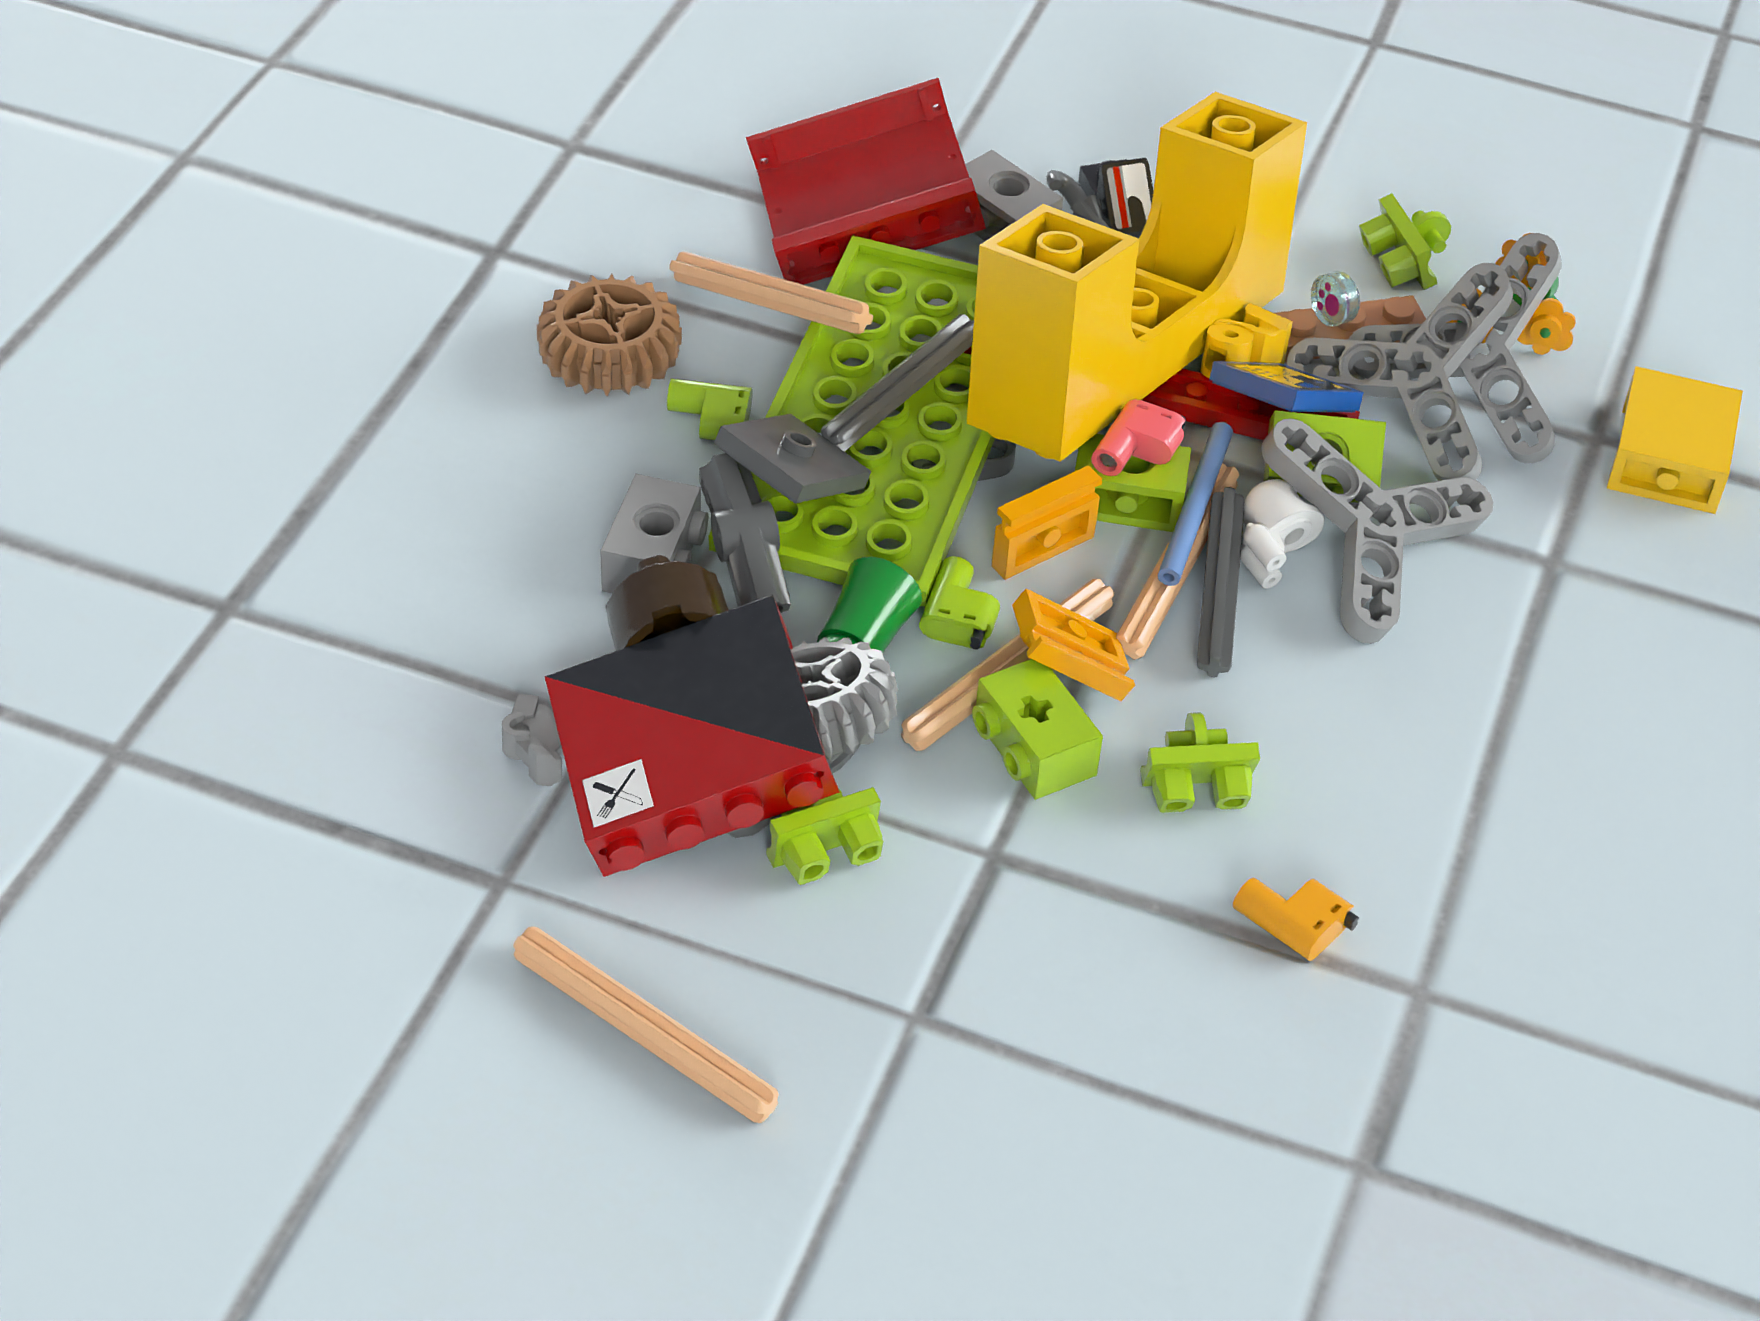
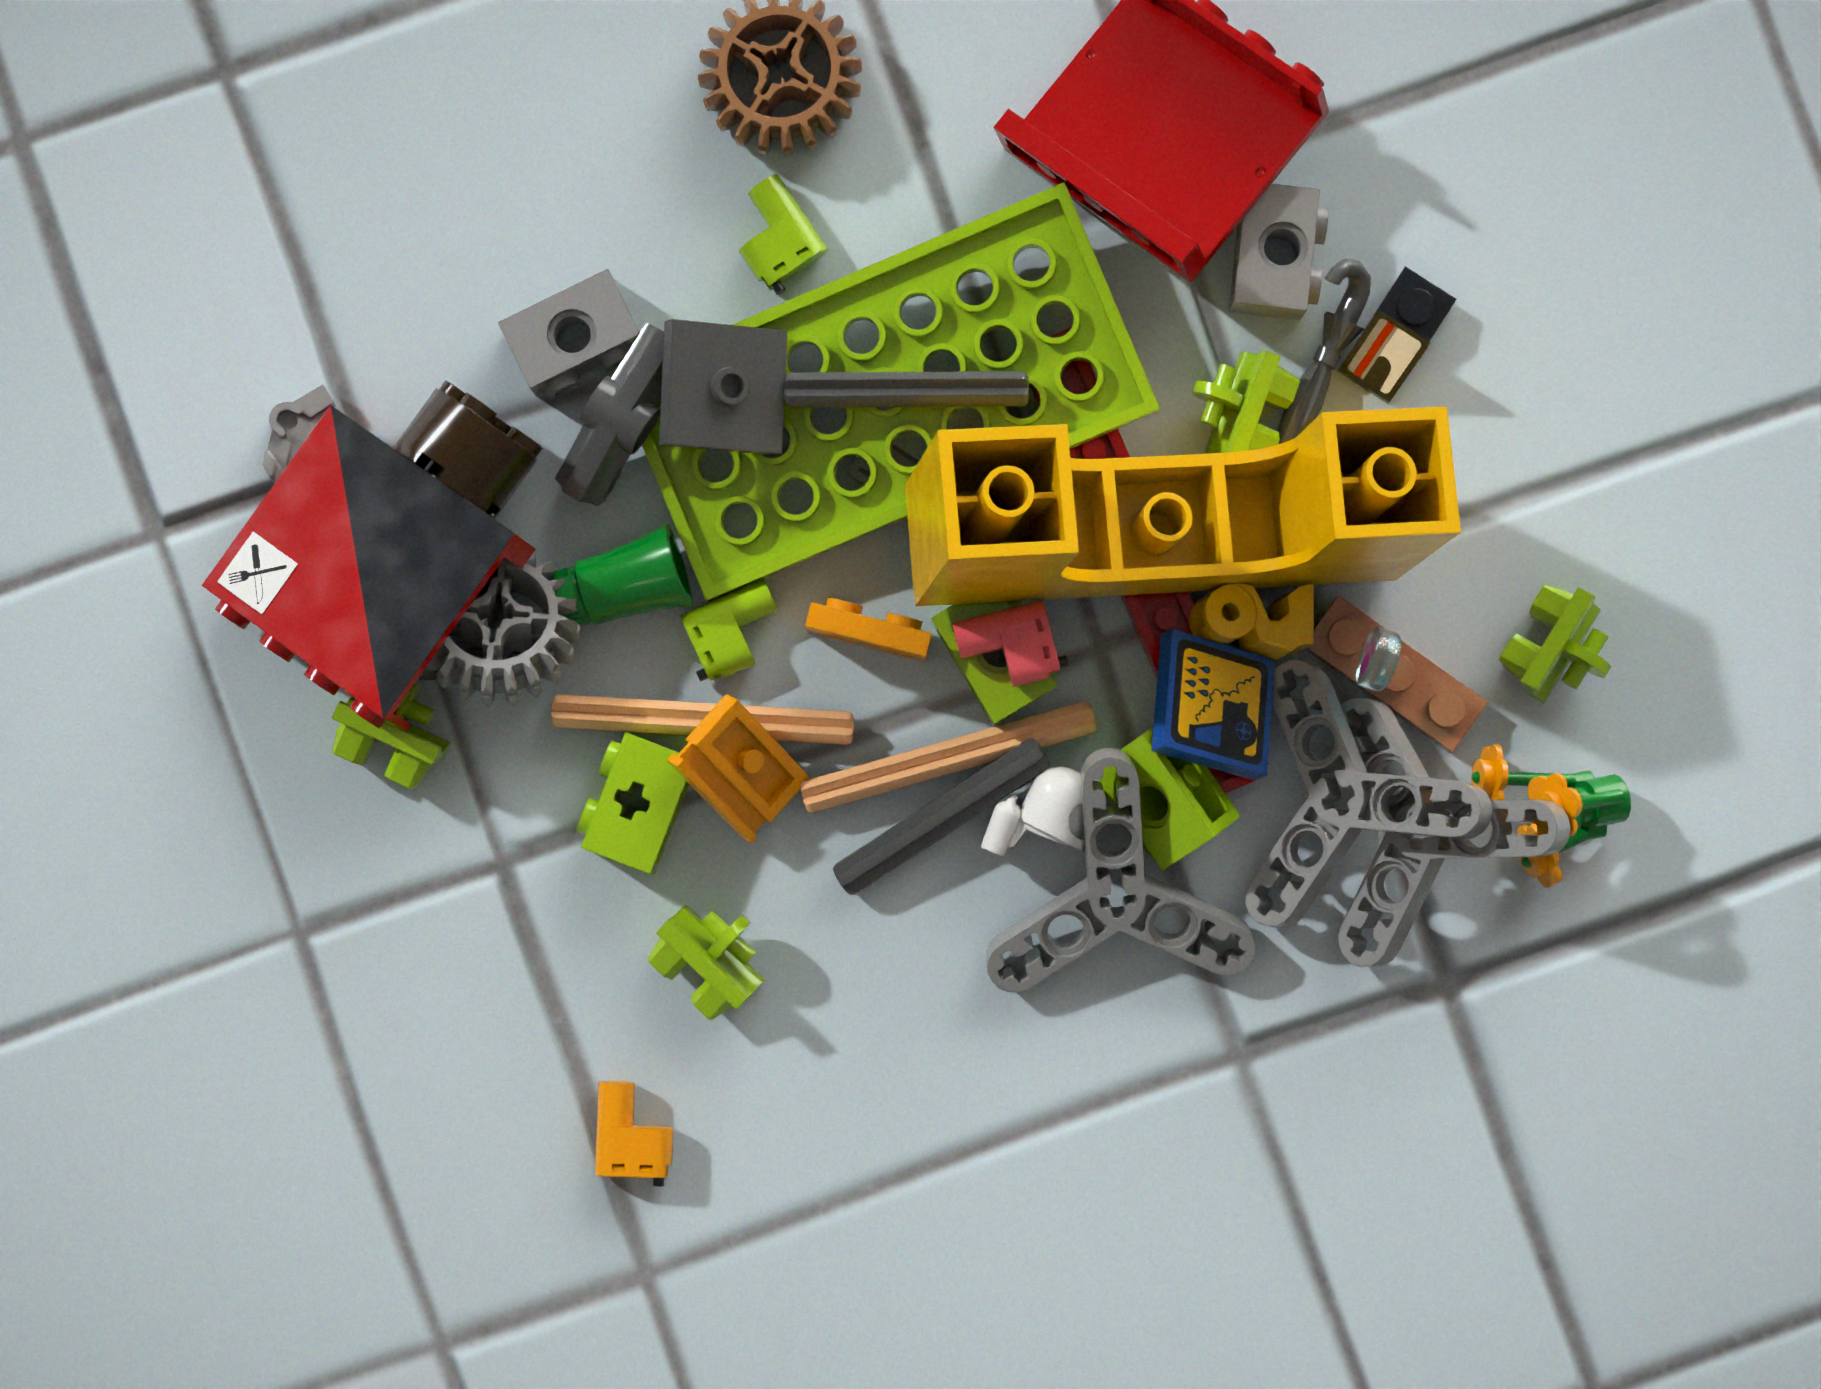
camera: 55 degrees right, 40 degrees up
light nougat axle [513,926,779,1123] -> none
light nougat axle [670,251,873,334] -> none
medium blue piece [1158,422,1233,586] -> none
yellow panel [1606,366,1743,514] -> none

